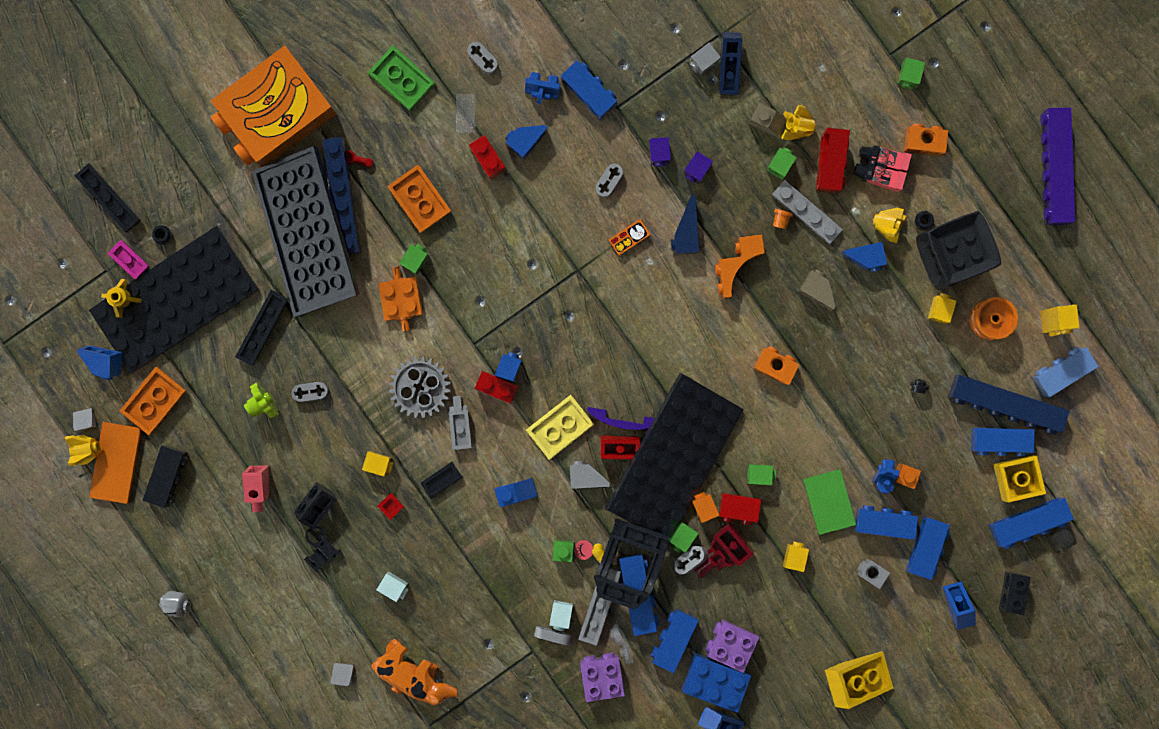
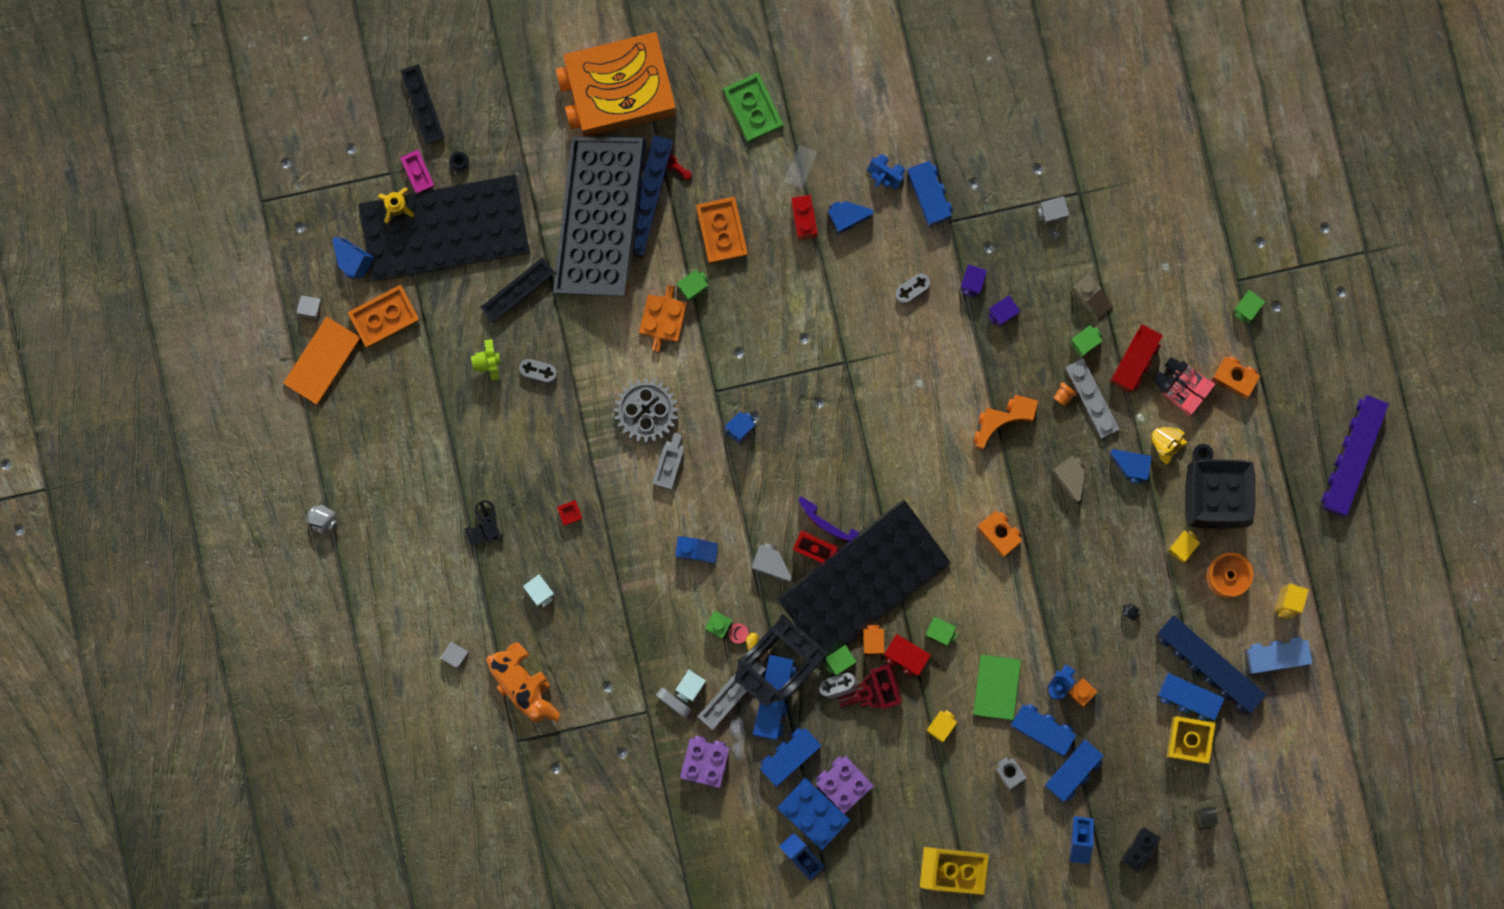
camera: 15 degrees right, 5 degrees down
yellow brick [64,435,101,466] -> none
black brick [143,445,188,508] -> none
coral torso [242,465,269,512] -> none
black brick [294,482,337,530] -> none
yellow brick [362,451,394,476] -> none
black tile [421,461,463,498] -> none
light grey beam [467,42,498,74] -> none
red brick [474,371,518,404] -> none
light yellow tile [526,395,594,460] -> none
tile [608,219,651,256] -> none
dark blue slope [671,195,699,255] -> none
dark blue slope [719,32,743,95] -> none
yellow brick [781,105,816,141] -> none
blue brick [988,497,1074,549] -> none

